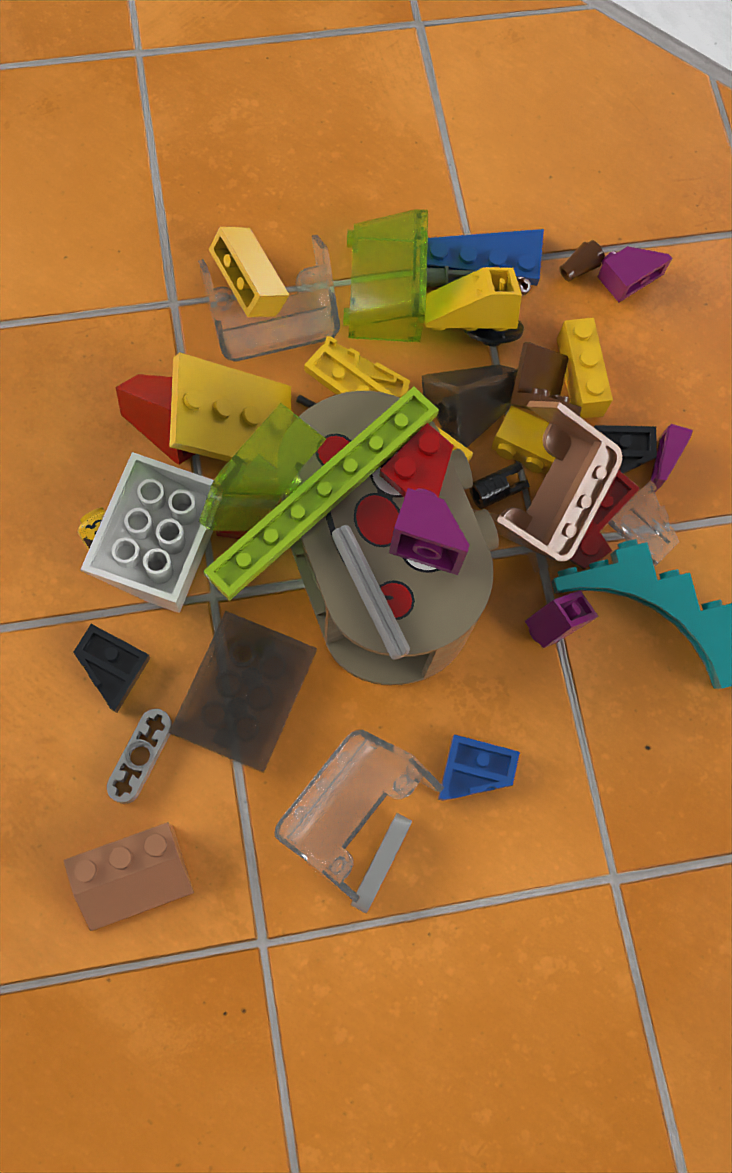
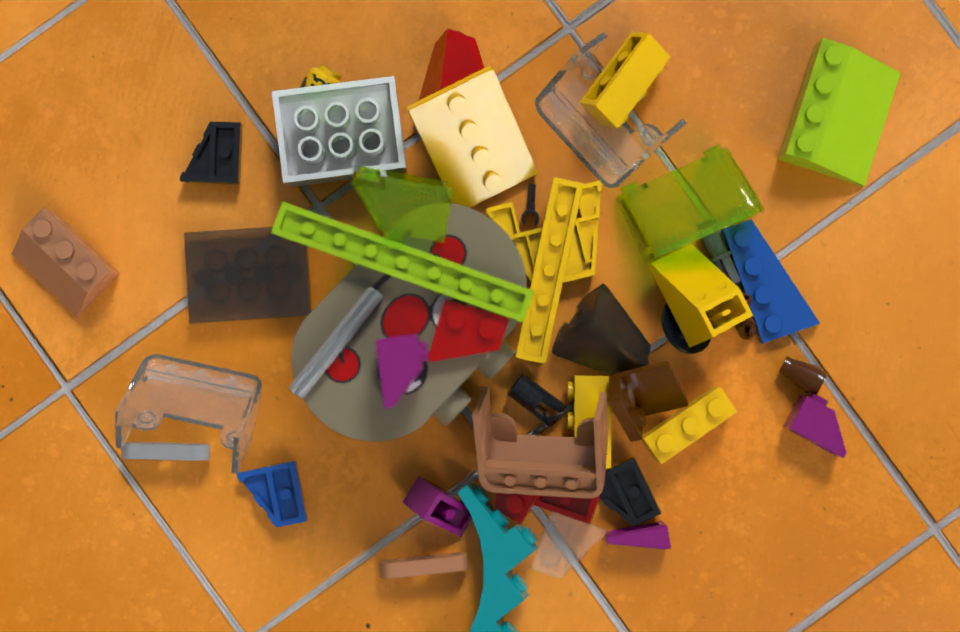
camera: 75 degrees right, 15 degrees up
light grey beam [107,709,173,804] -> none
none -> nougat beam [379,552,468,579]
none -> lime slope [778,38,901,187]

